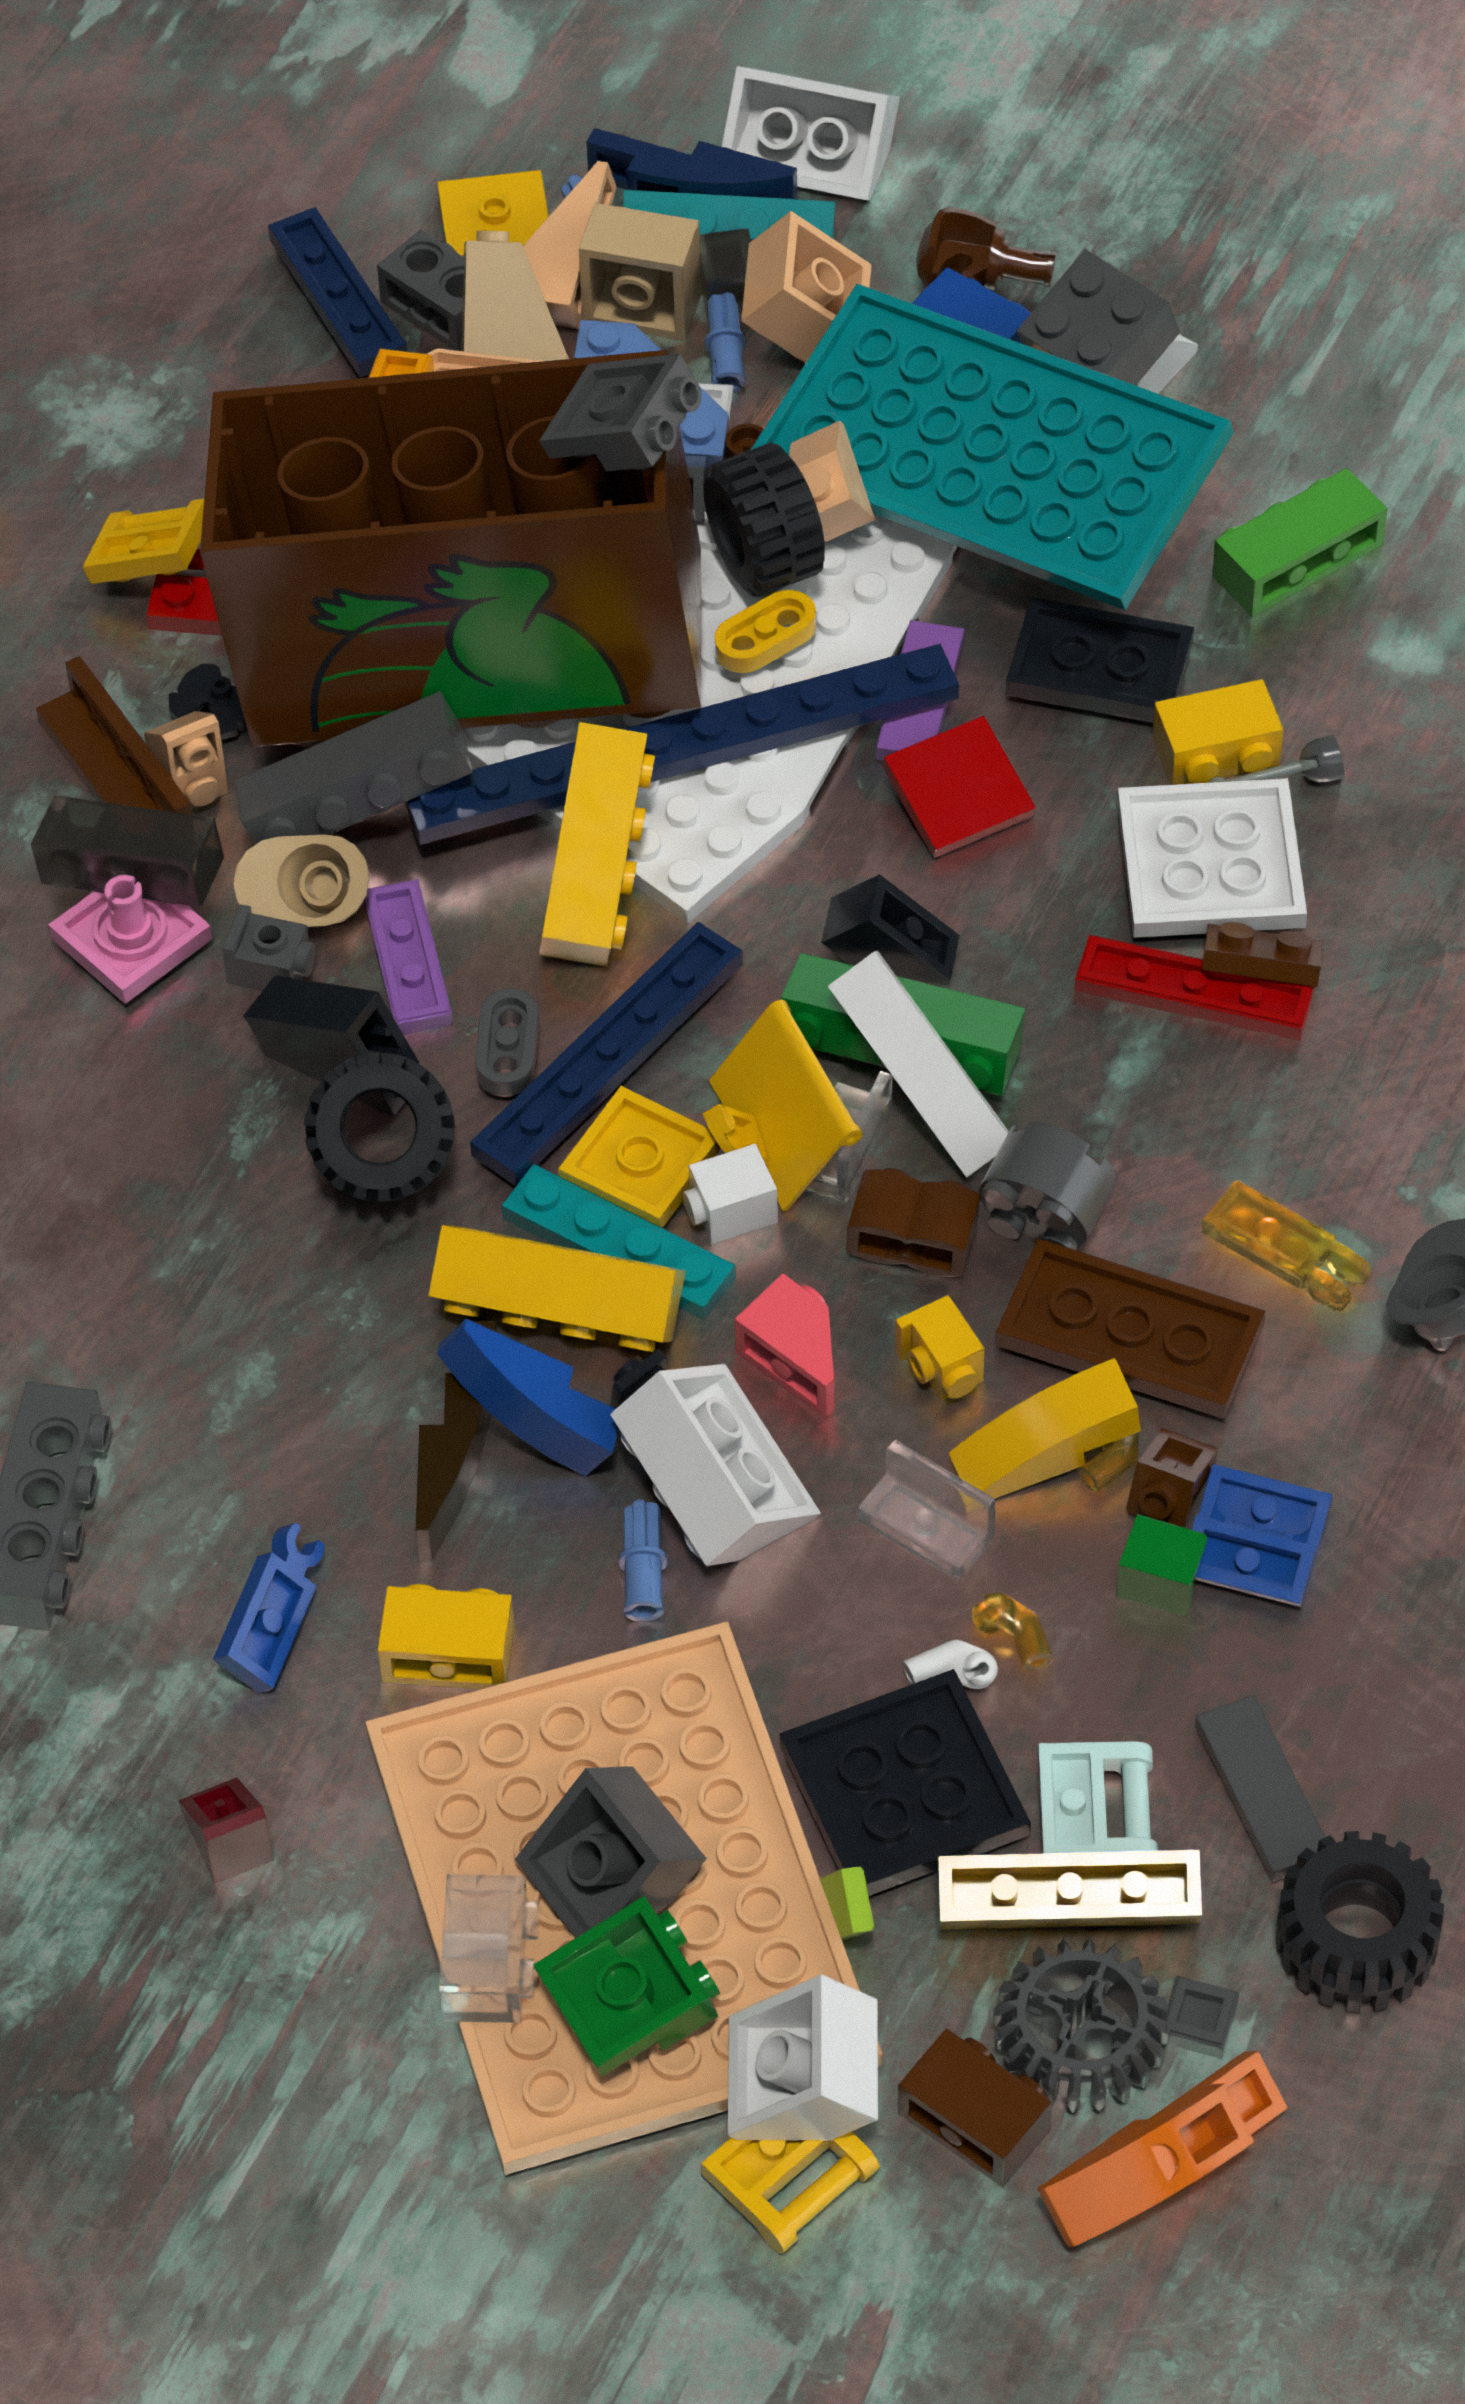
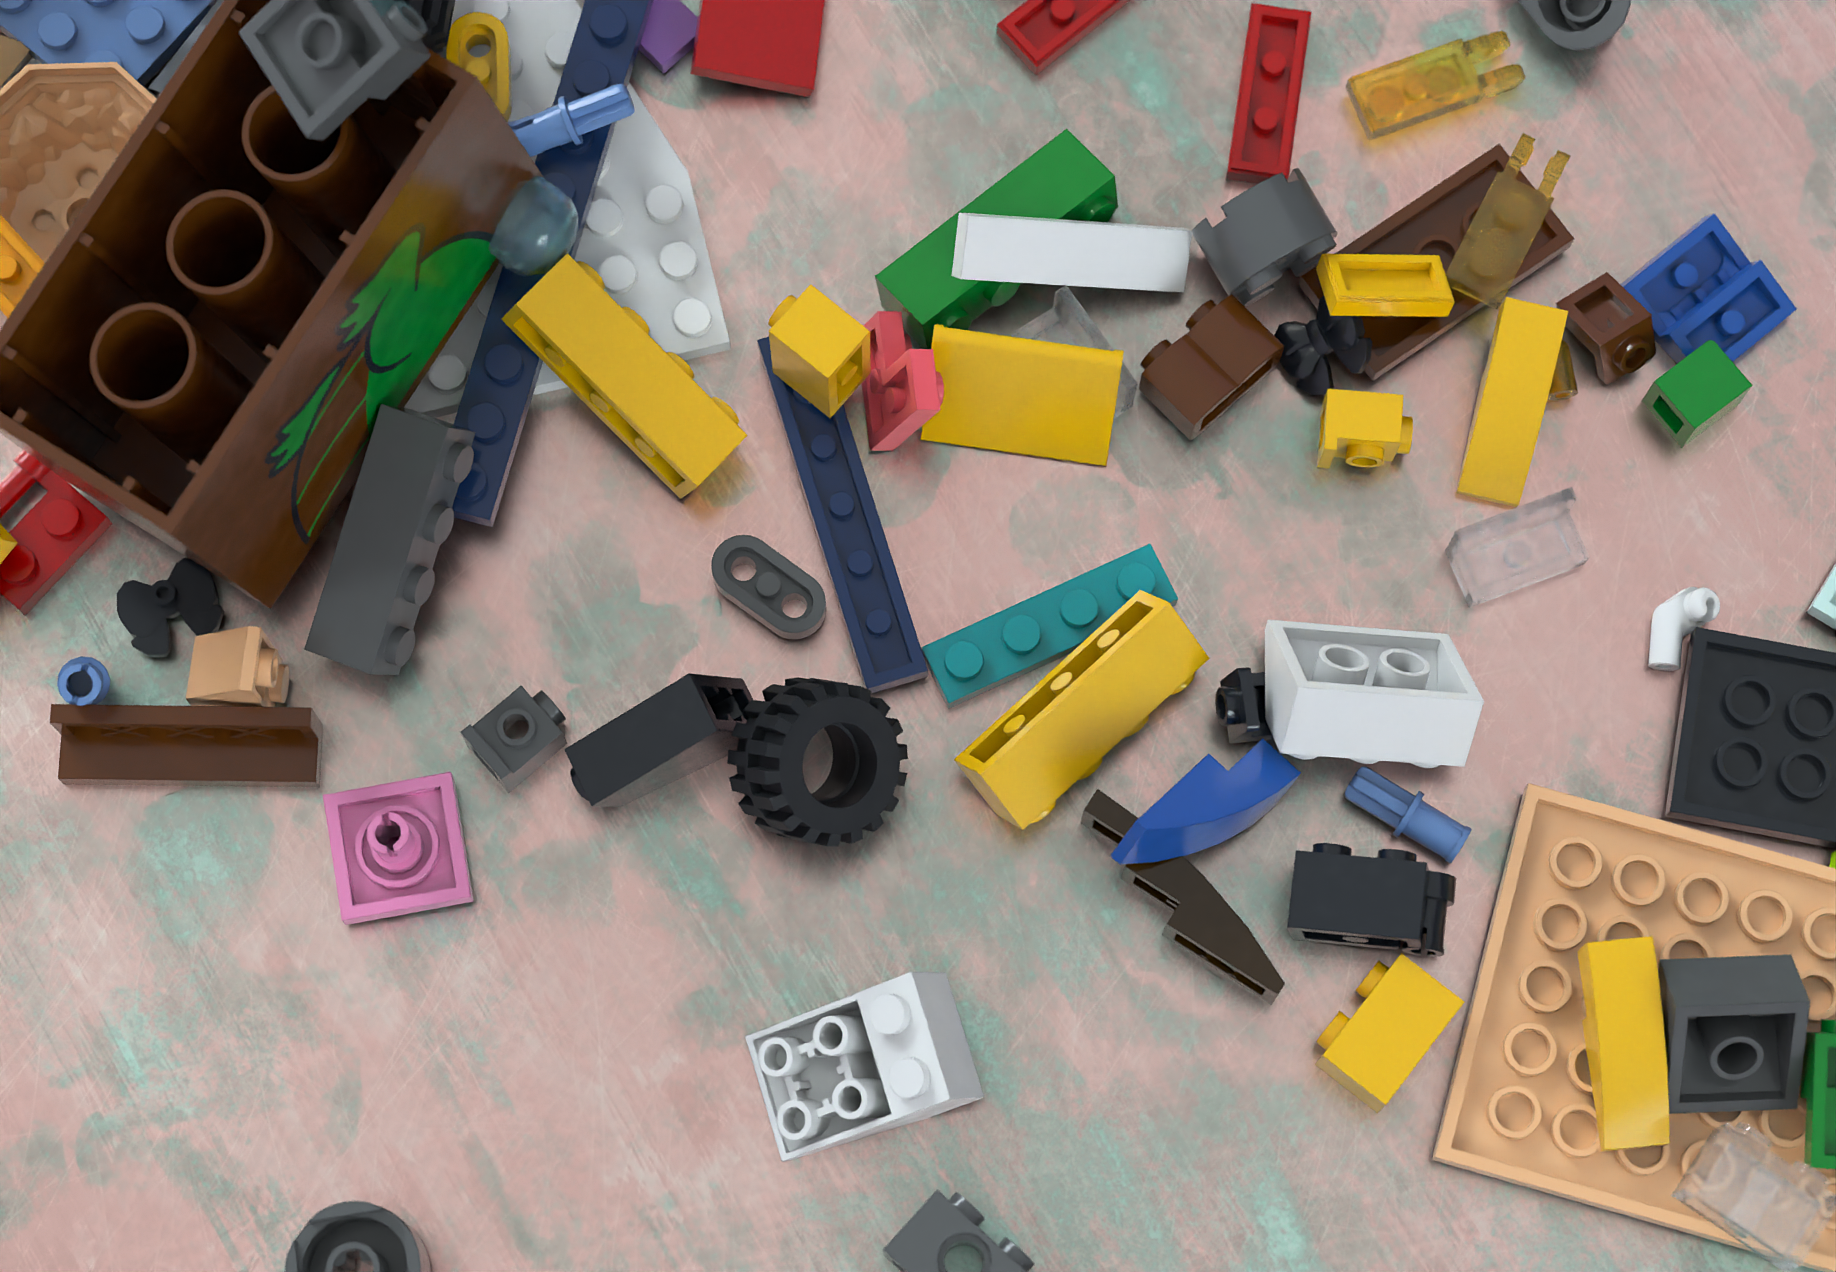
camera: 60 degrees left, 20 degrees up
clear smoke brick [30,795,224,907] -> none
blue plate [213,1522,324,1693] -> none
tan piece [233,834,370,927] -> none
medium lavender tile [364,879,453,1035] -> none
yellow plate [558,1086,721,1228] -> none
white brick [682,1143,778,1245] -> none
yellow tile [703,1104,770,1167] -> none
coral slope [735,1273,835,1419] -> none
black slope [821,874,960,984] -> none
clear yellow arm [972,1592,1053,1671] -> none
none -> medium blue axle [57,656,110,706]
none -> clear light blue hair [489,176,578,277]
none -> medium blue axle [508,84,635,157]
none -> white slope [745,972,984,1162]
none -> yellow brick [768,284,871,418]
none -> coral plate [862,311,944,451]
none -> red tile [1226,3,1312,184]
none -> black piece [1274,295,1372,395]
none -> black hinge [1287,843,1457,957]
none -> yellow tile [1316,254,1455,317]
none -> clear yellow hinge [1446,133,1570,310]
none -> yellow slope [1577,936,1670,1152]

